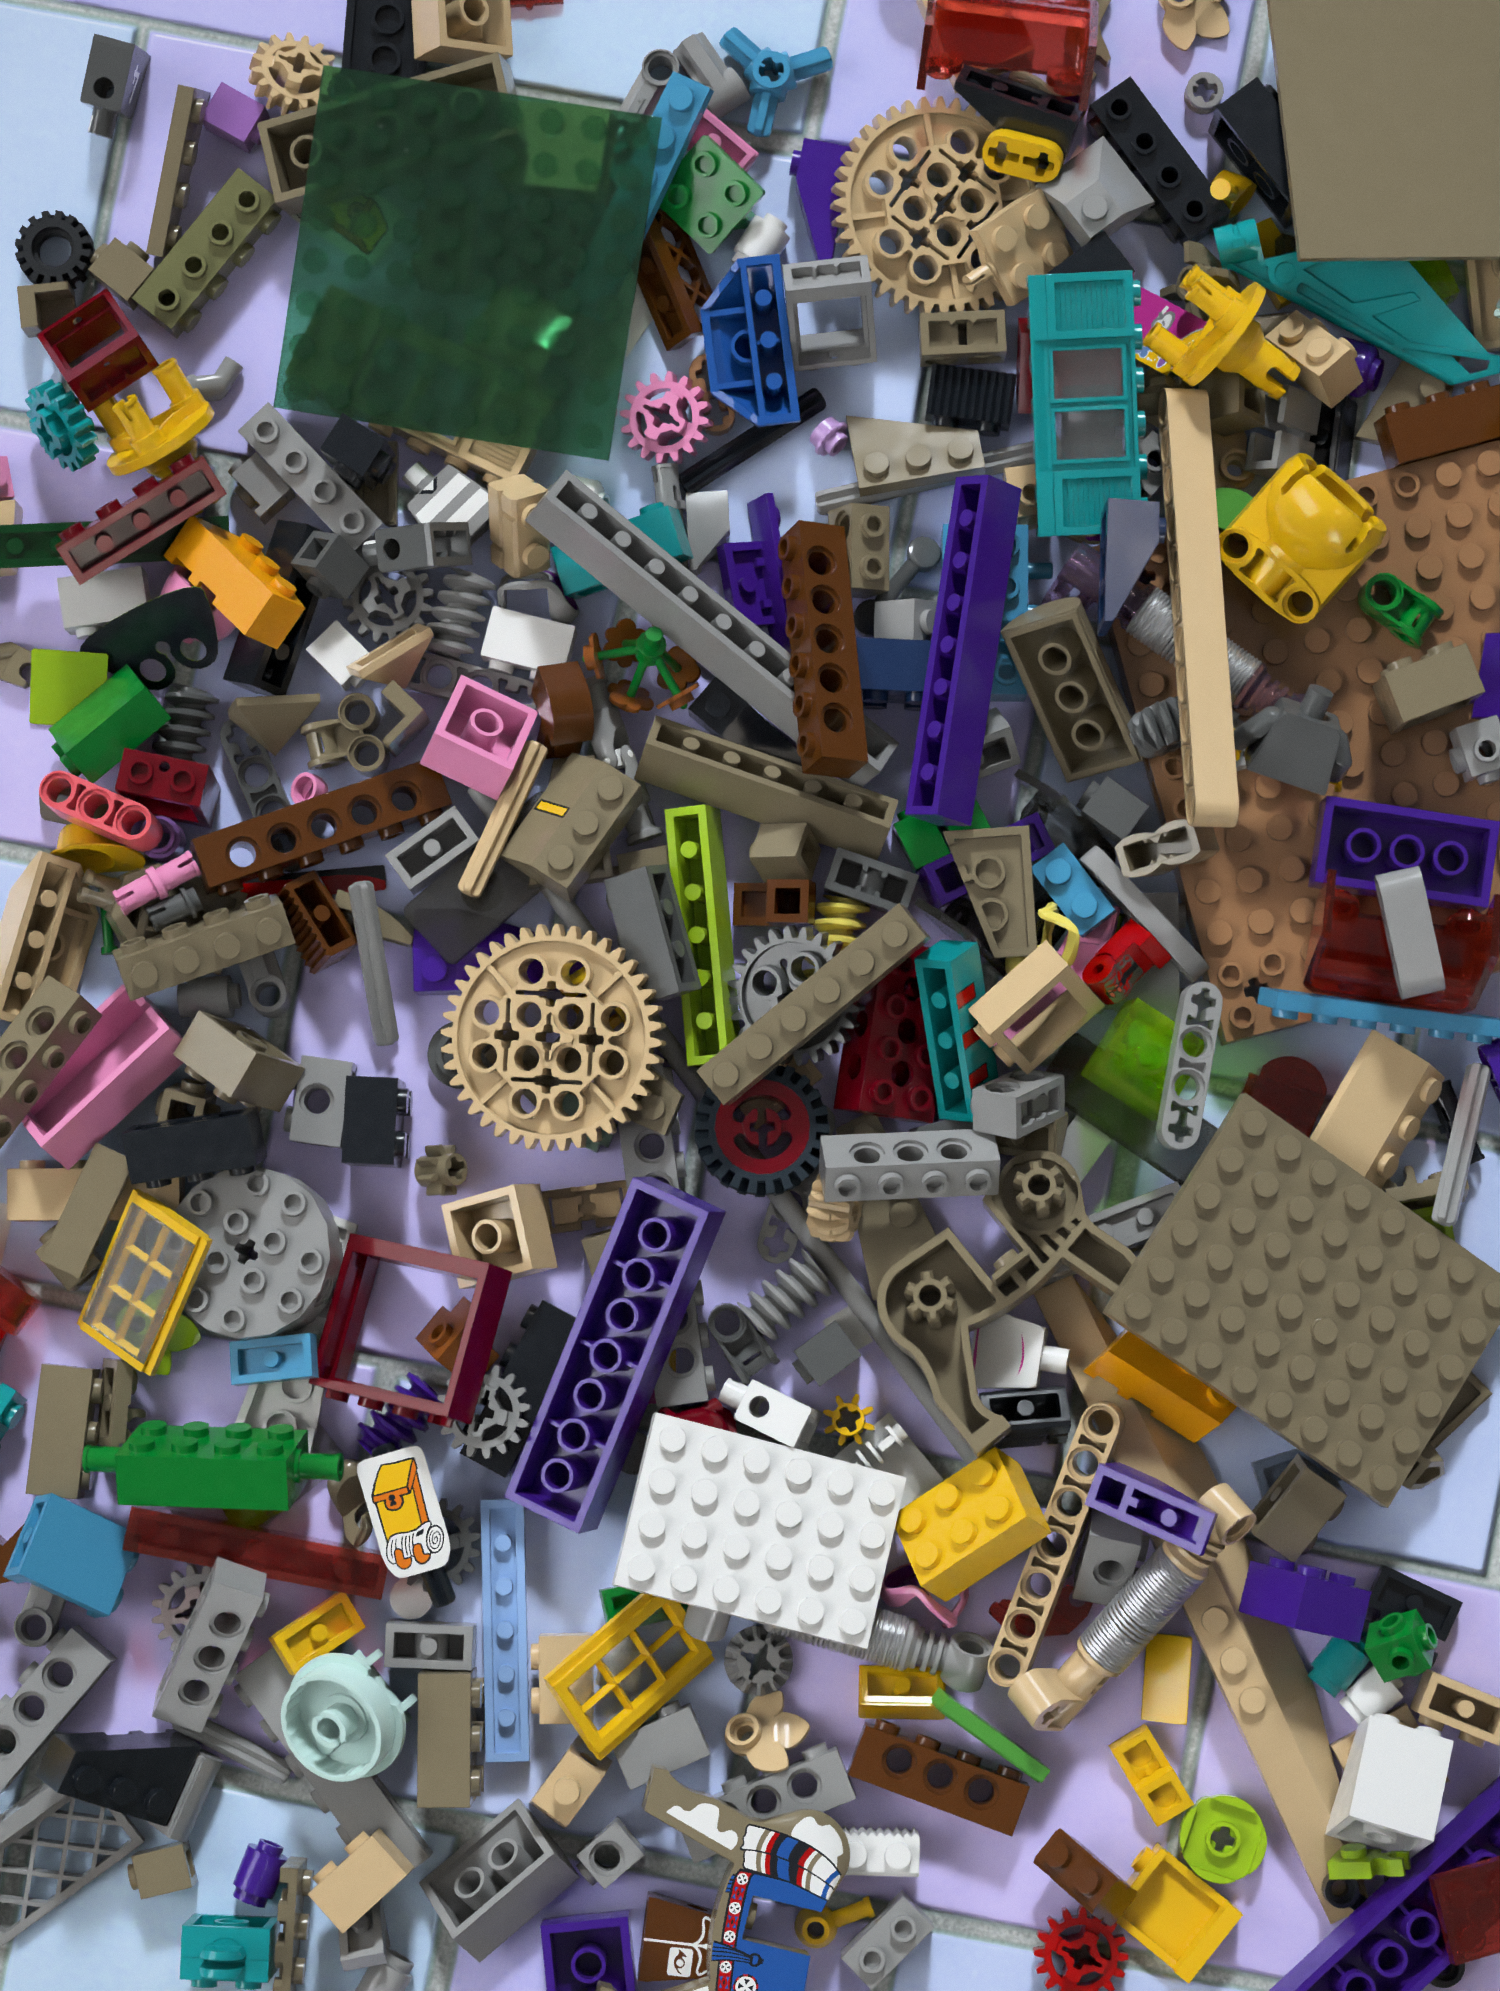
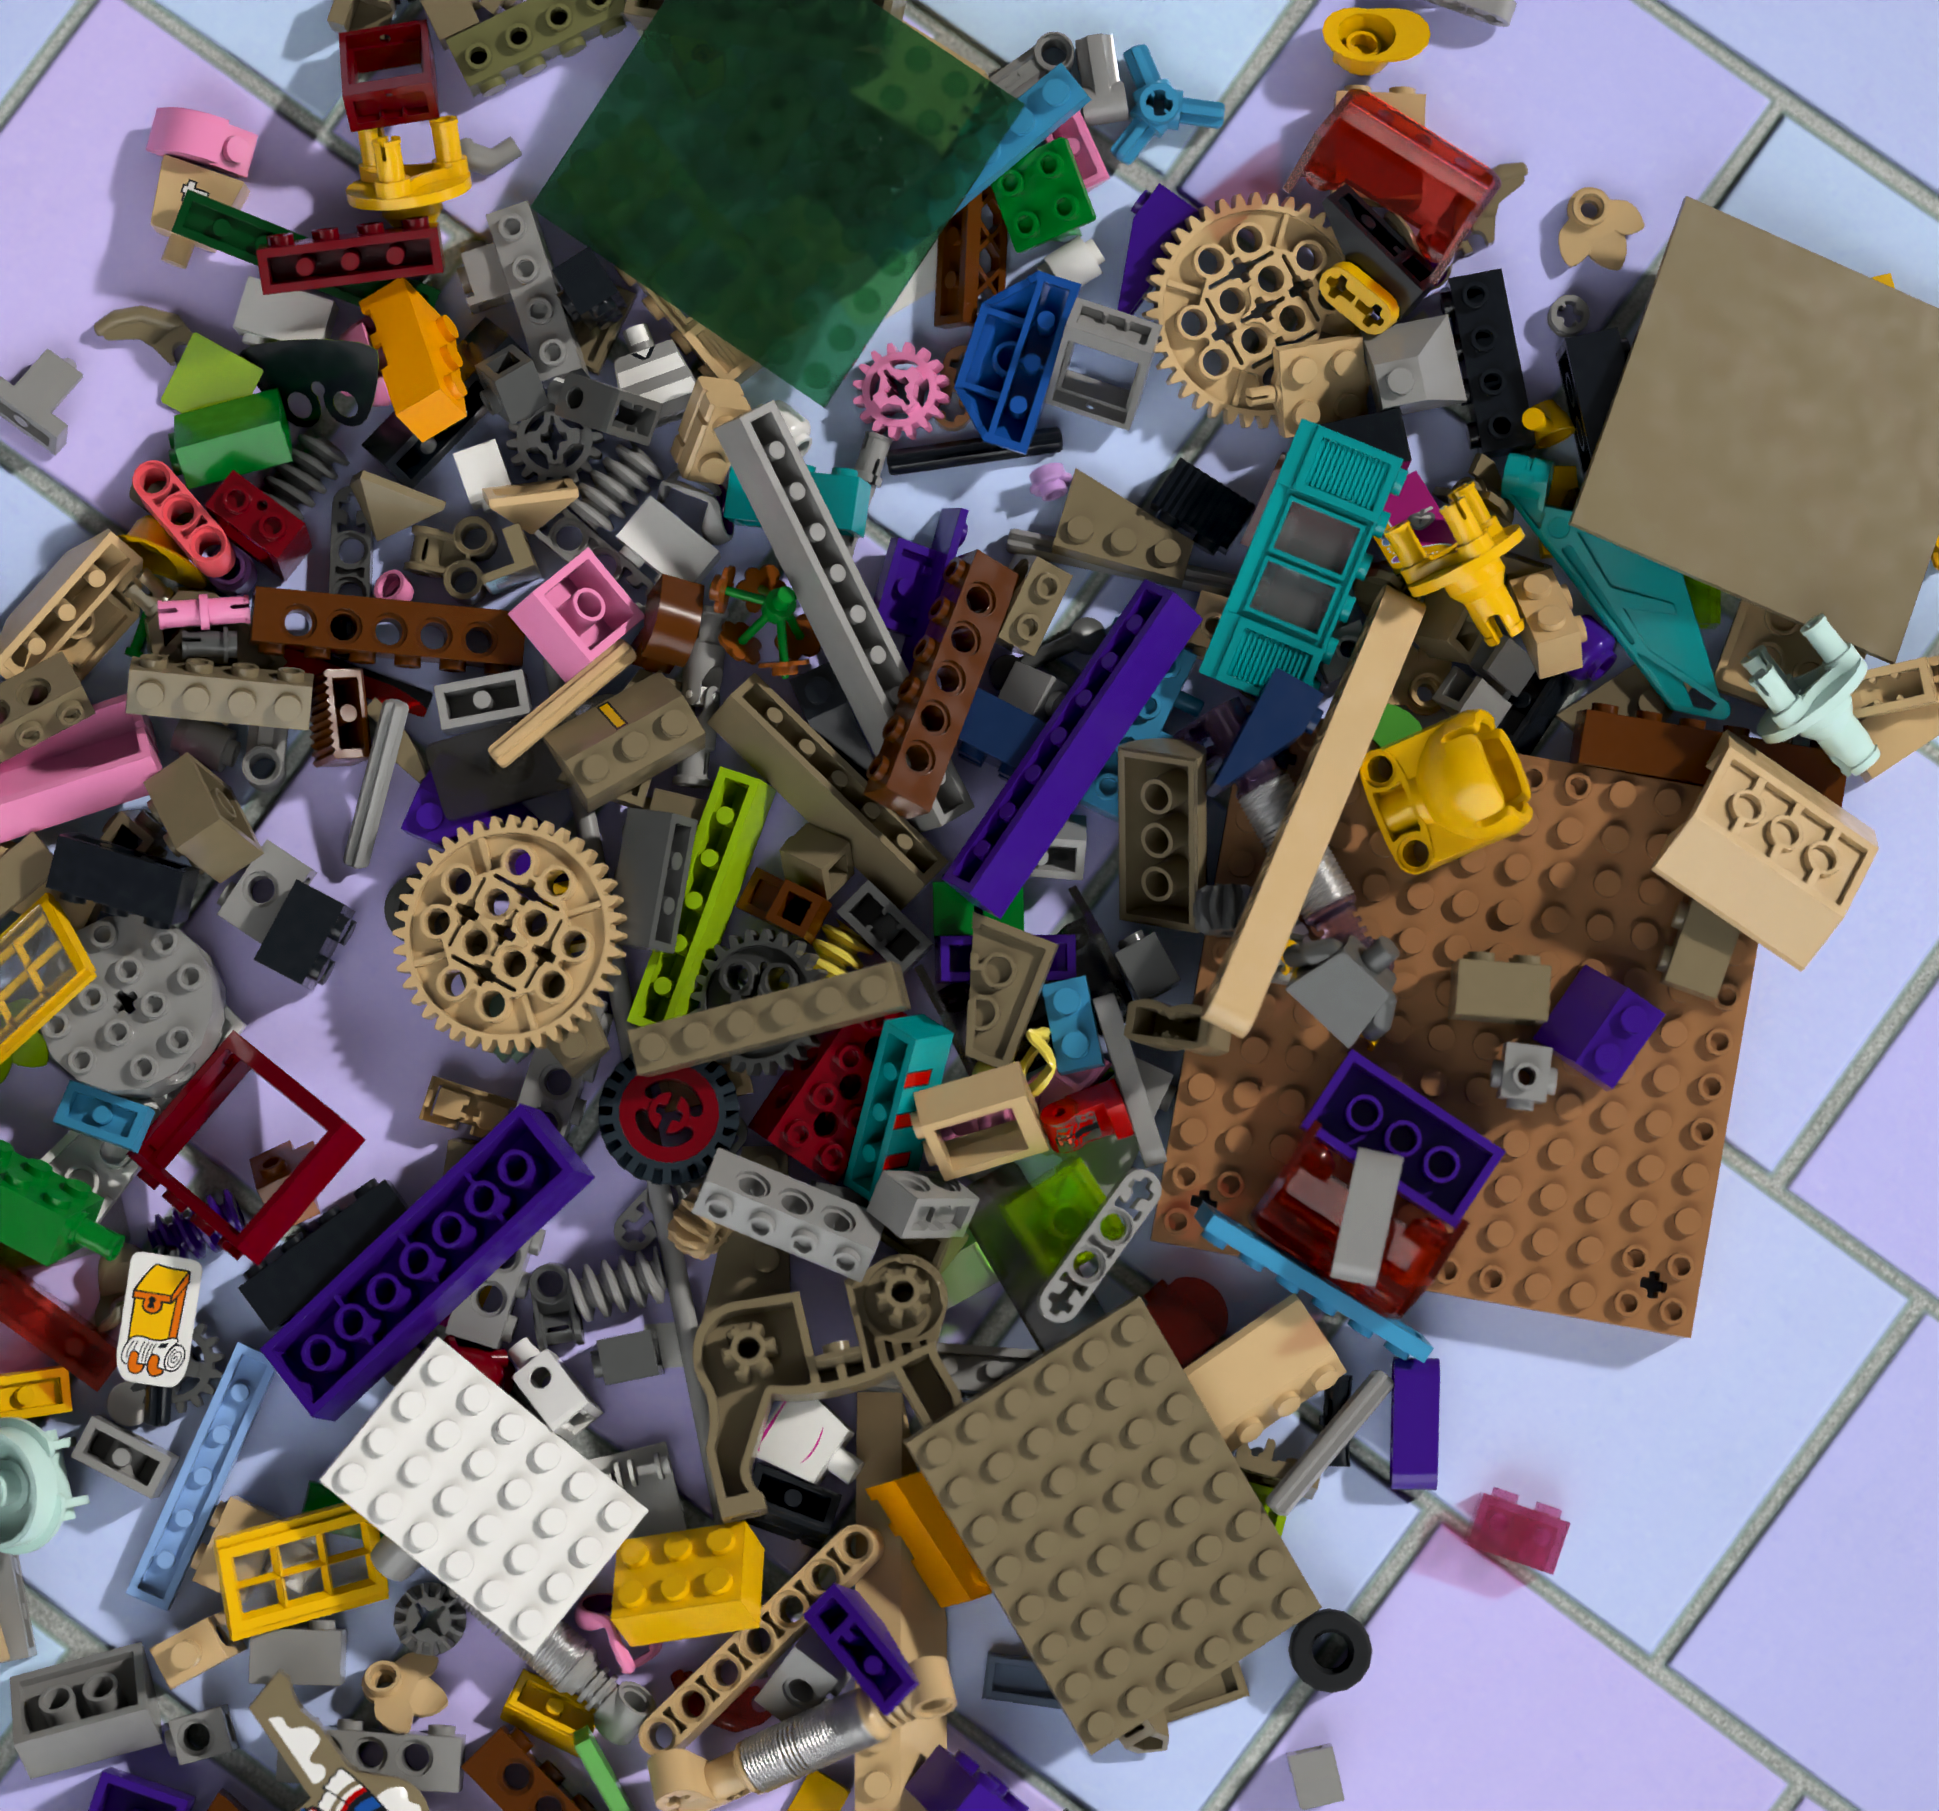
camera: 25 degrees right, 0 degrees up
teal gear [25,379,99,472] -> none
dark tan gear [414,1144,468,1196] -> none
dark tan brick [417,1667,485,1808] -> none
light grey gear [437,1365,532,1459] -> none
tan brick [441,1183,558,1289] -> none
light grey slope [685,490,730,576] -> none
yellow gear [823,1394,875,1447] -> none
dark tan brick [918,309,1007,367] -> none
dark tan brick [1251,1453,1347,1562] -> none
green piece [1358,573,1444,649] -> none

